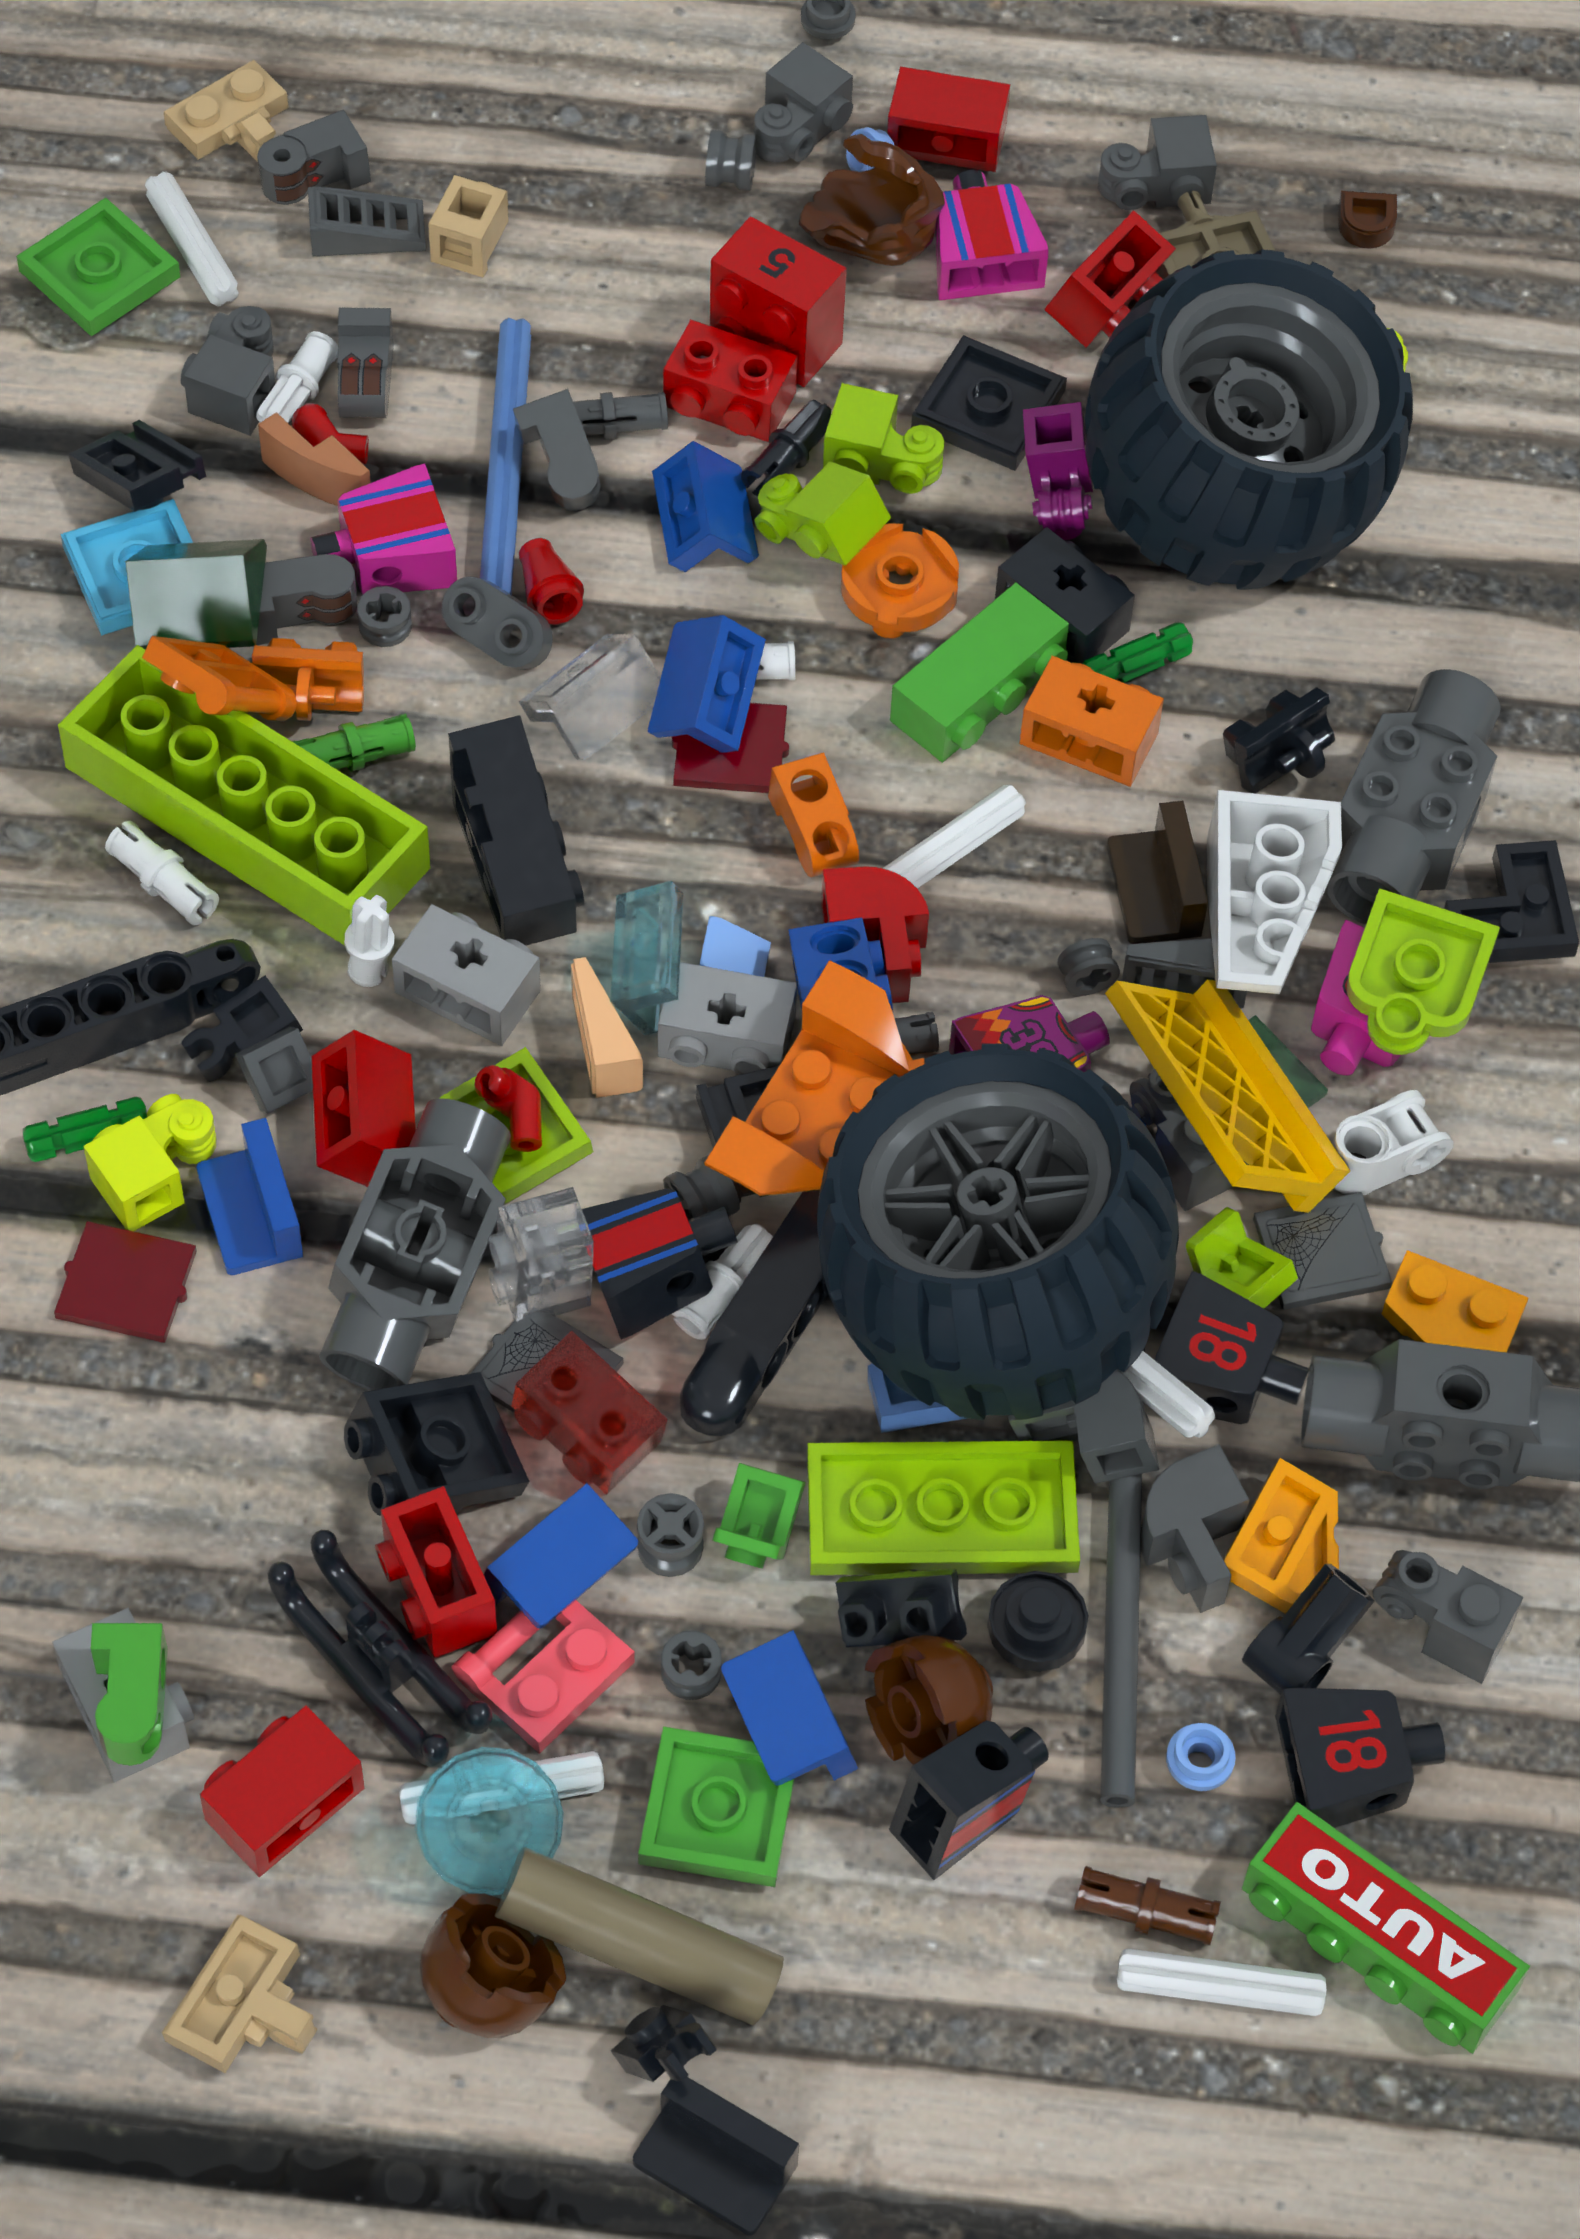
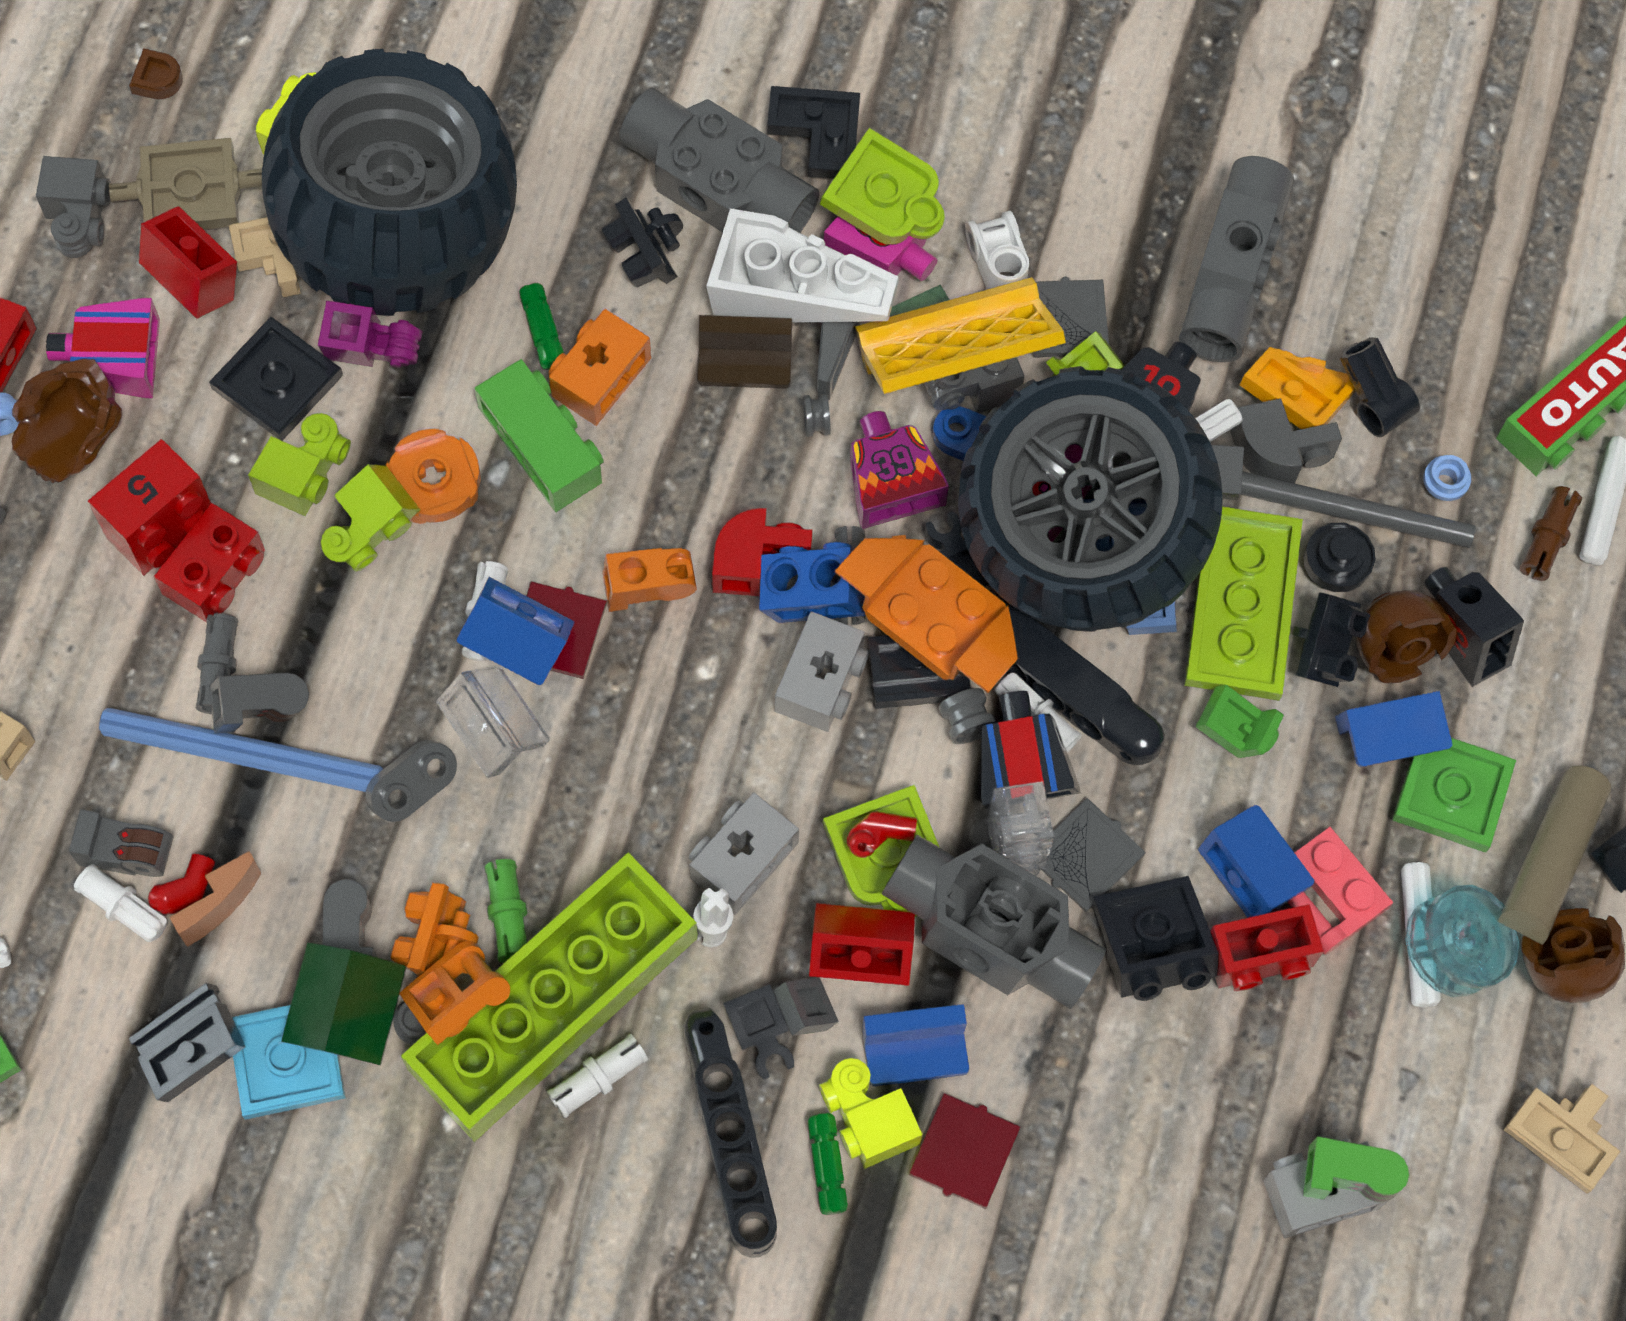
camera: 80 degrees left, 10 degrees up
dark grey brick [181,306,276,436] -> none
red brick [199,1705,365,1878] -> none
black piece [268,1529,492,1767] -> none
dark pink torso [310,464,457,594] -> none
dark grey bush [357,586,412,647] -> none
black wedge [448,715,584,946] -> none
clear red brick [511,1331,668,1495] -> none
red cone [519,538,584,625] -> none
light nougat slope [571,957,643,1098] -> none
clear light blue panel [610,881,684,1036] -> none
dark grey wheel [637,1493,704,1577] -> none
blue panel [652,441,759,572] -> none
dark grey bush [661,1630,722,1700] -> none
light blue slope [699,916,771,977] -> none
black axle [741,400,832,497] -> none
white axle [883,785,1026,889] -> none
black brick [995,527,1135,664] -> none
black torso [1275,1688,1445,1828] -> none
dark grey brick [1372,1550,1524,1684] -> none
light orange wing [1381,1250,1529,1353] -> none

